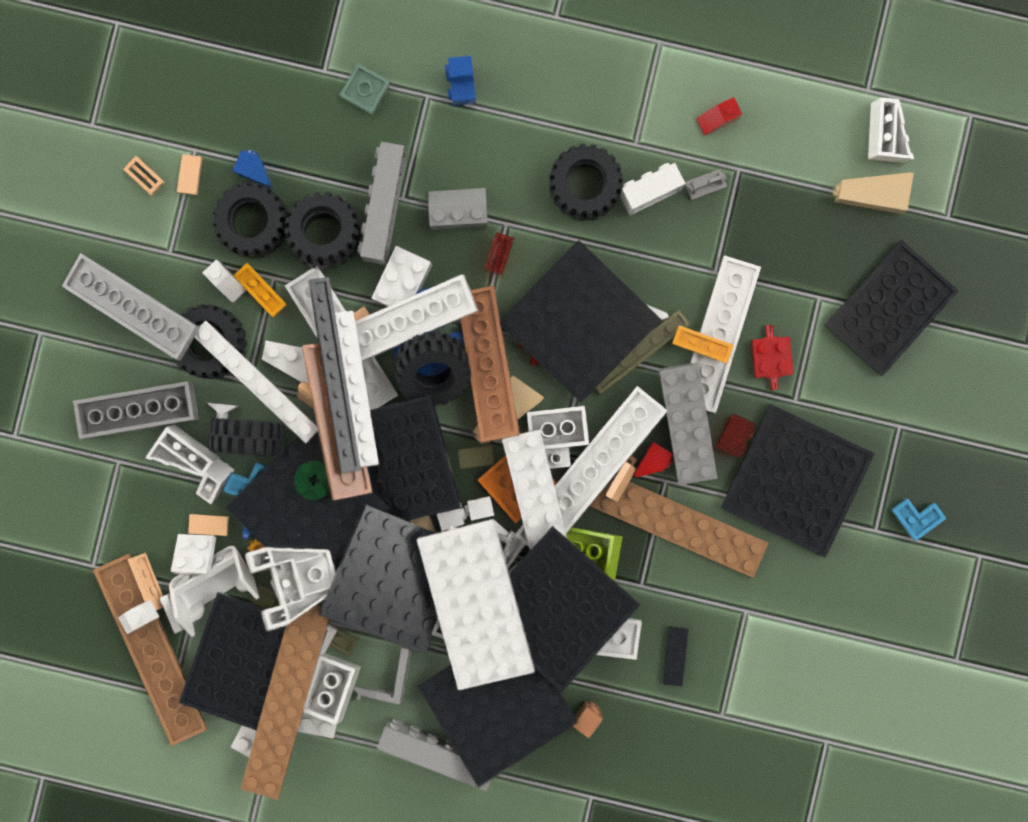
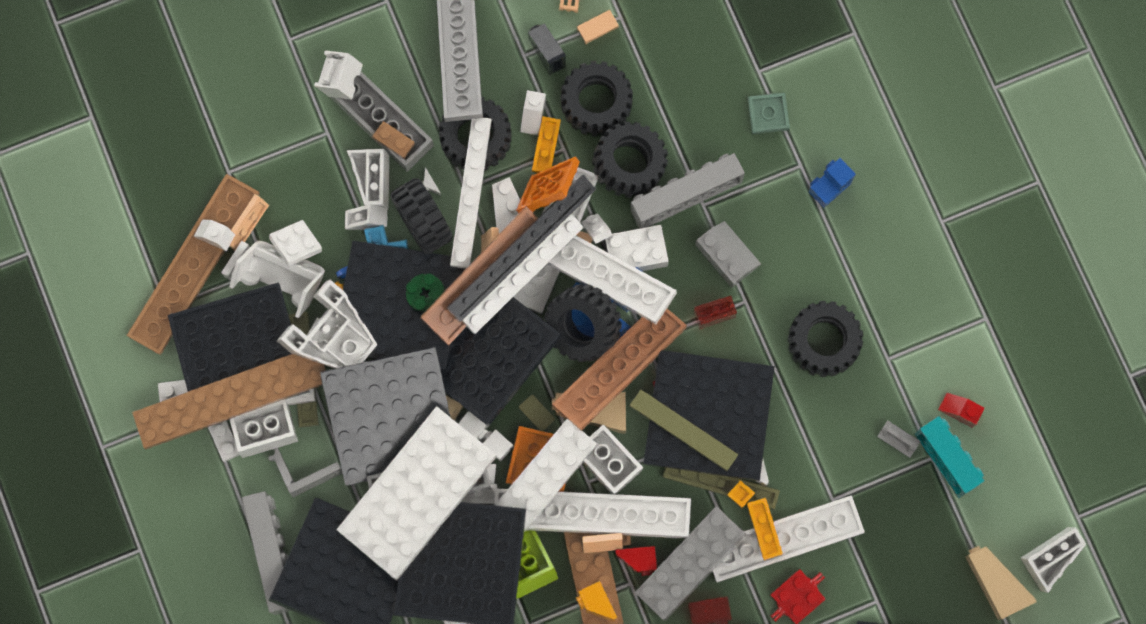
camera: 50 degrees right, 10 degrees down
light nougat tile [188,514,229,536] -> none
blue slope [232,149,272,189] -> none
white brick [545,447,571,469] -> none
white brick [620,163,685,216] -> none
none -> white piece [314,51,363,100]
none -> medium nougat plate [372,121,415,159]
none -> orange plate [516,156,580,213]
none -> slope [528,23,566,76]
none -> light orange slope [576,581,617,622]
none -> white plate [581,213,612,244]
none -> olive tile [630,389,738,471]
none -> light orange plate [727,480,755,508]
none -> teal brick [914,416,984,498]

